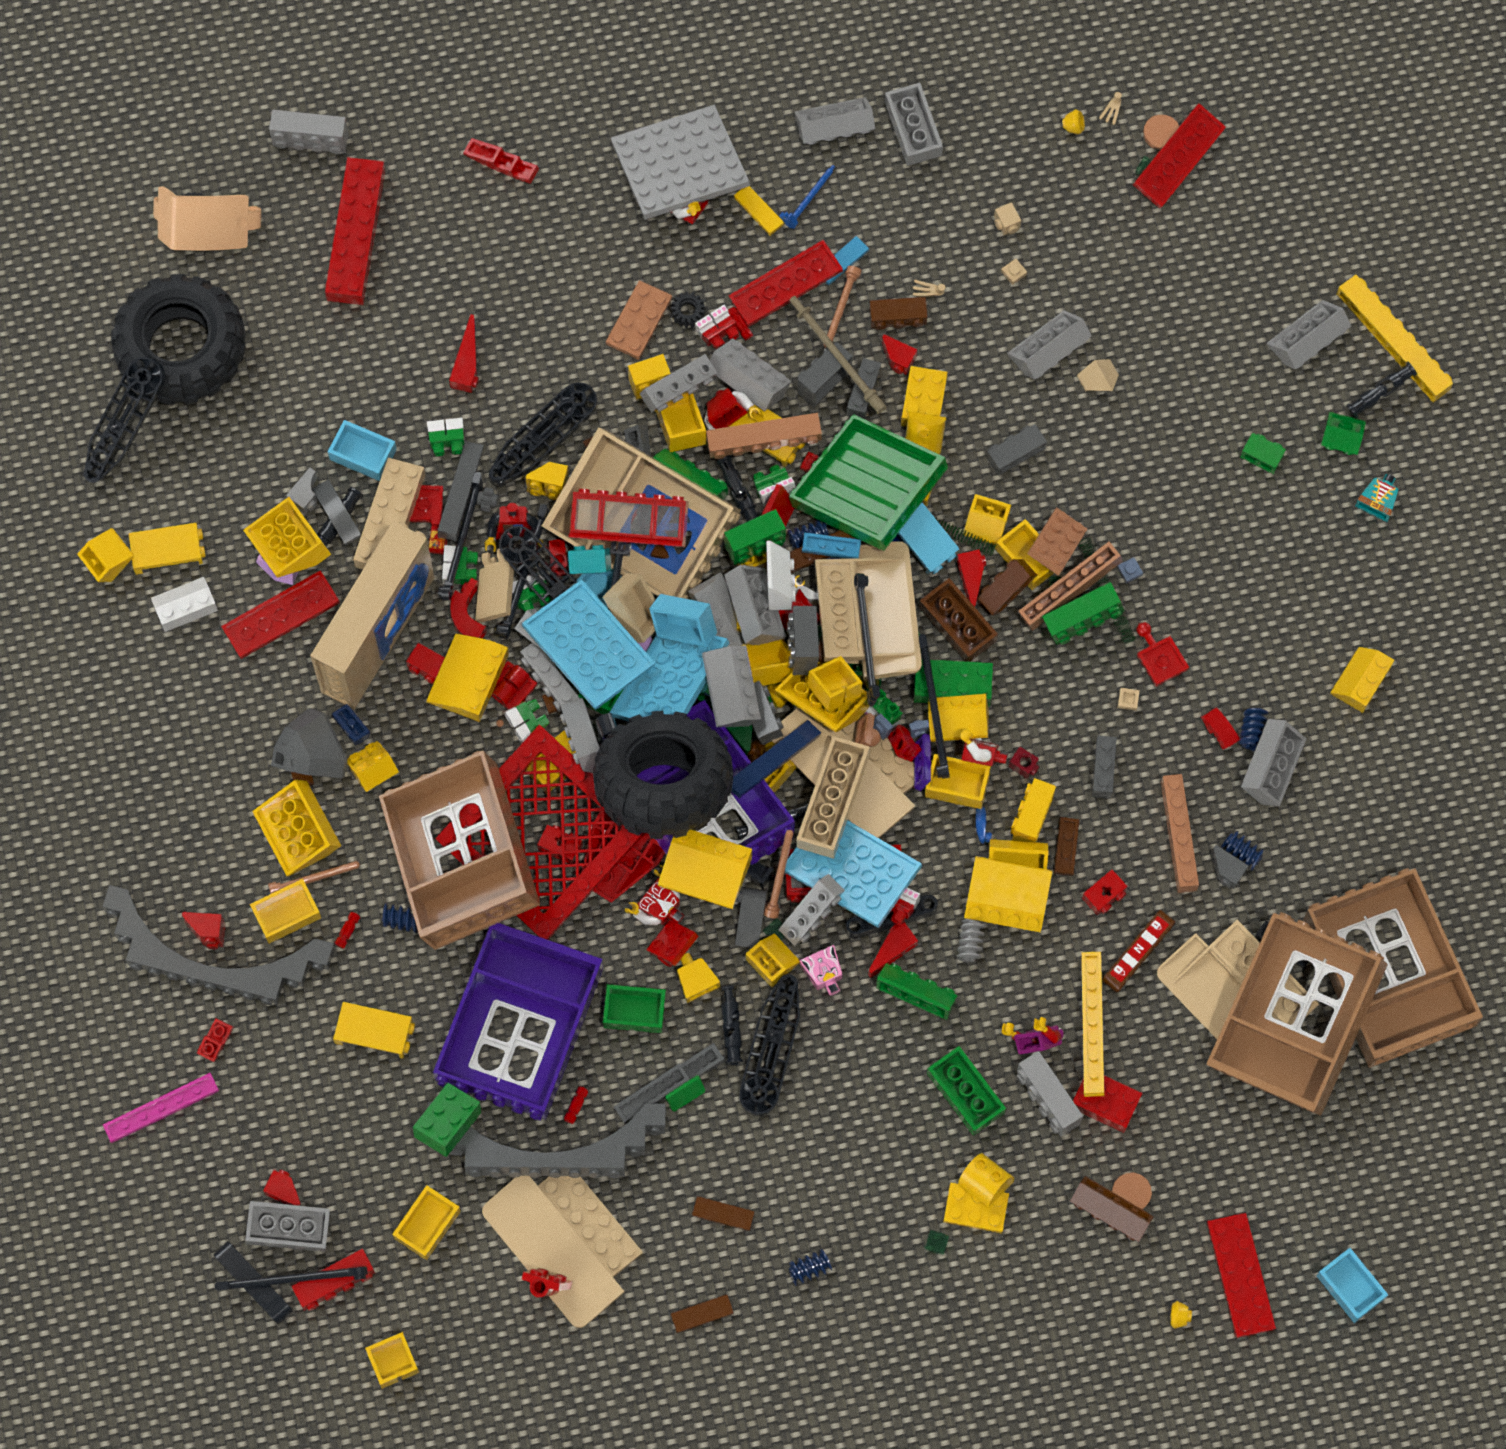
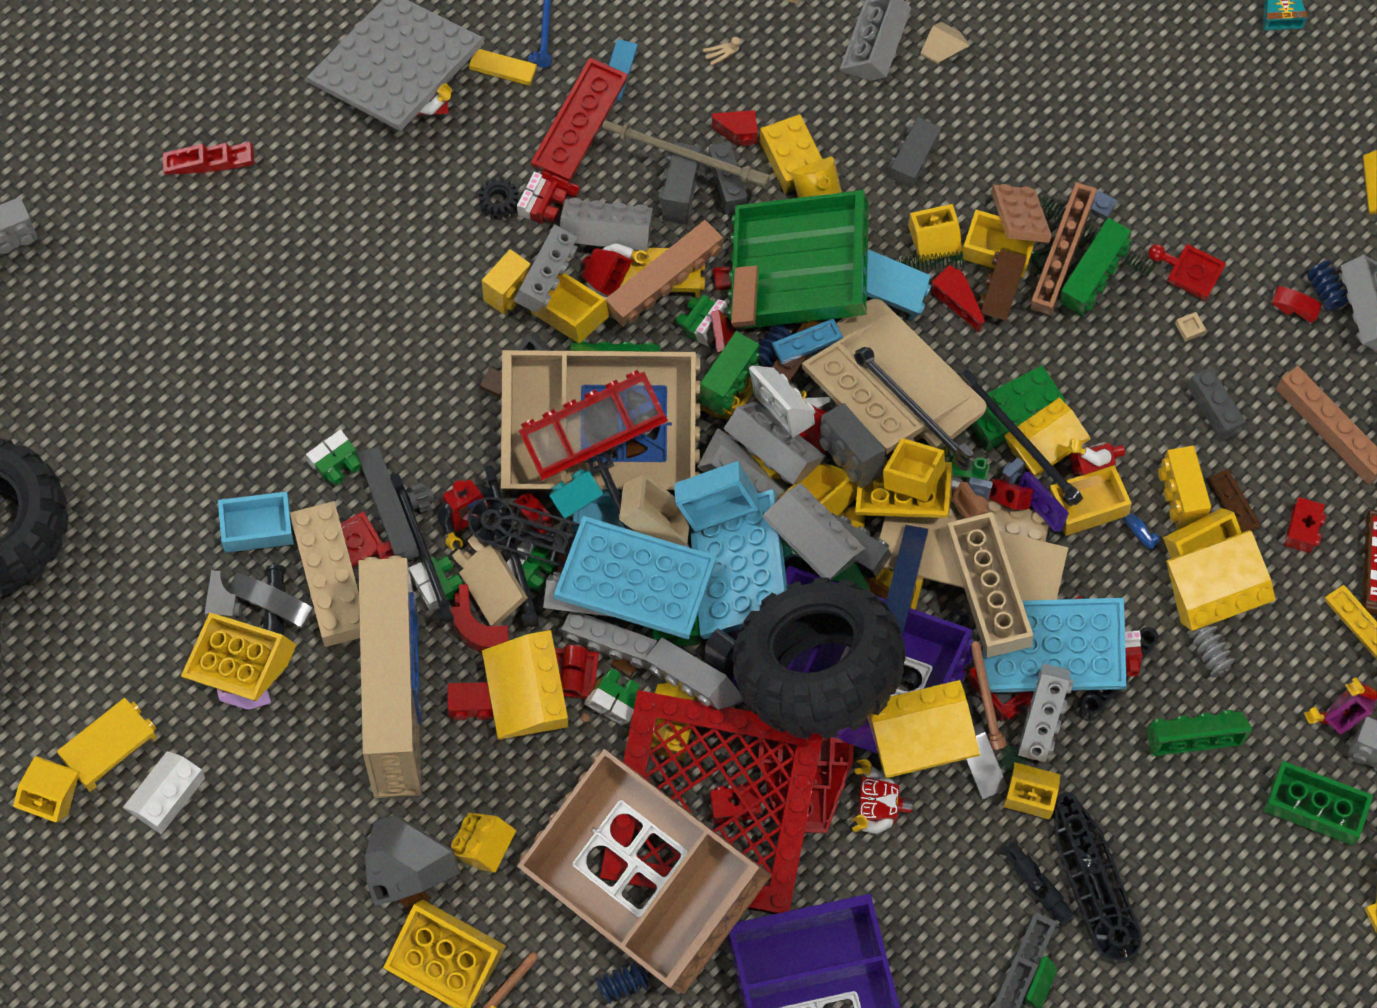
camera: 35 degrees left, 5 degrees down
red plate [221,570,340,659] -> none
red brick [325,157,386,305] -> none
dark blue brick [332,704,370,745] -> none
red slope [449,314,479,393] -> none
black beam [489,382,597,487] -> none
yellow slope [526,462,569,500] -> none
green piece [603,985,666,1033] -> none
nougat plate [606,280,672,360] -> none
red plate [646,920,699,967] -> none
yellow torso [677,953,720,1003] -> none
black piece [716,456,759,522] -> none
bright pink torso [800,945,842,996] -> none
nougat piece [824,266,862,348] -> none
red slope [868,922,918,978] -> none
reddish brown brick [869,297,927,330] -> none
reddish brown brick [919,578,998,662] -> none
dark red brick [1008,747,1040,779] -> none
green brick [1240,432,1286,475] -> none
none -> nougat tile [731,265,759,327]

